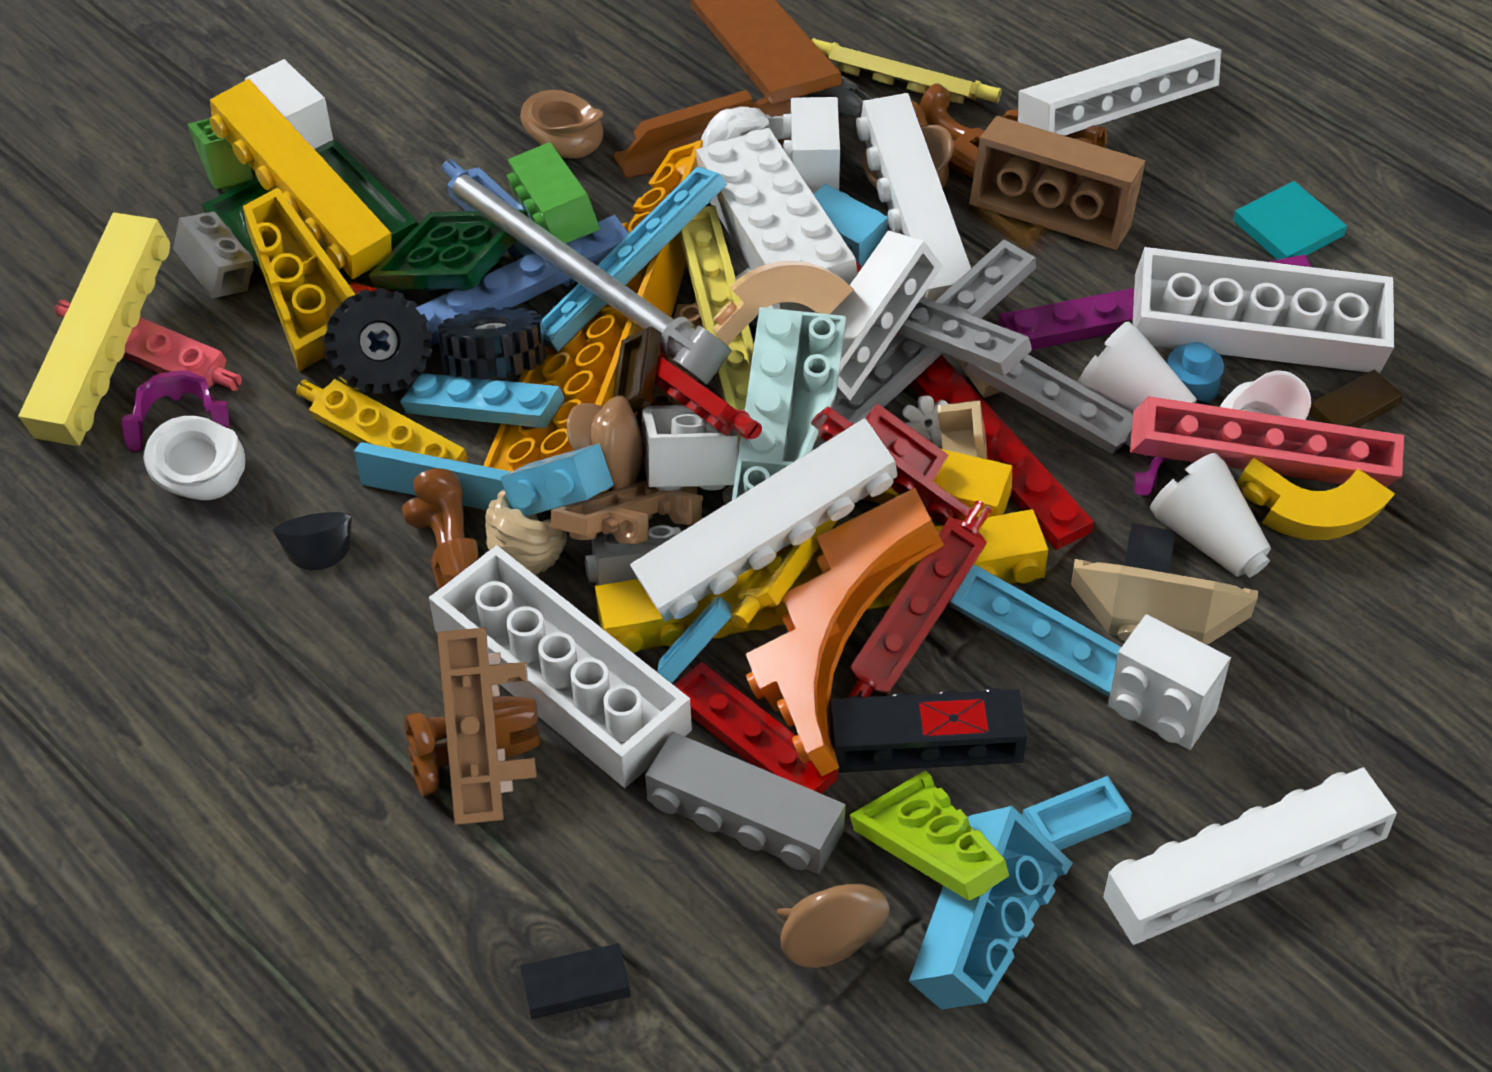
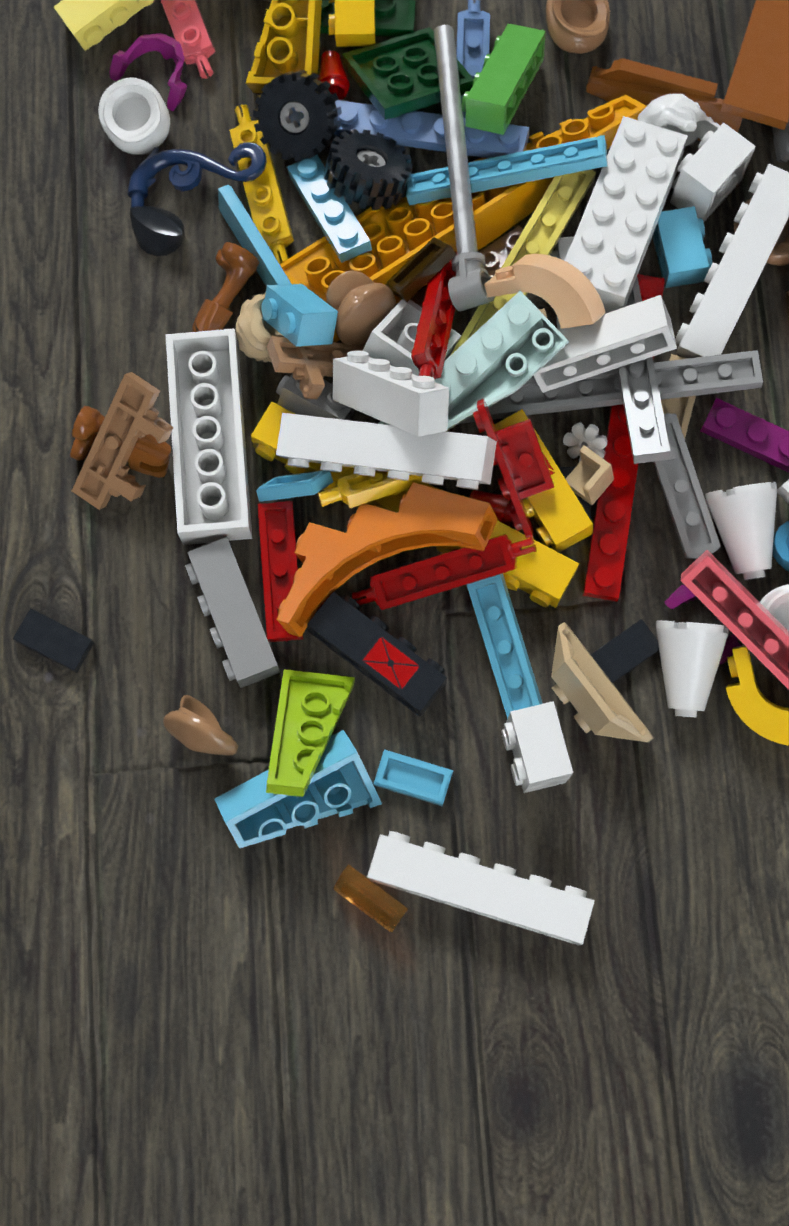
camera: 40 degrees right, 25 degrees up
none -> dark blue plant [128,142,267,208]
none -> white brick [333,351,449,437]
none -> clear orange tile [333,864,408,932]

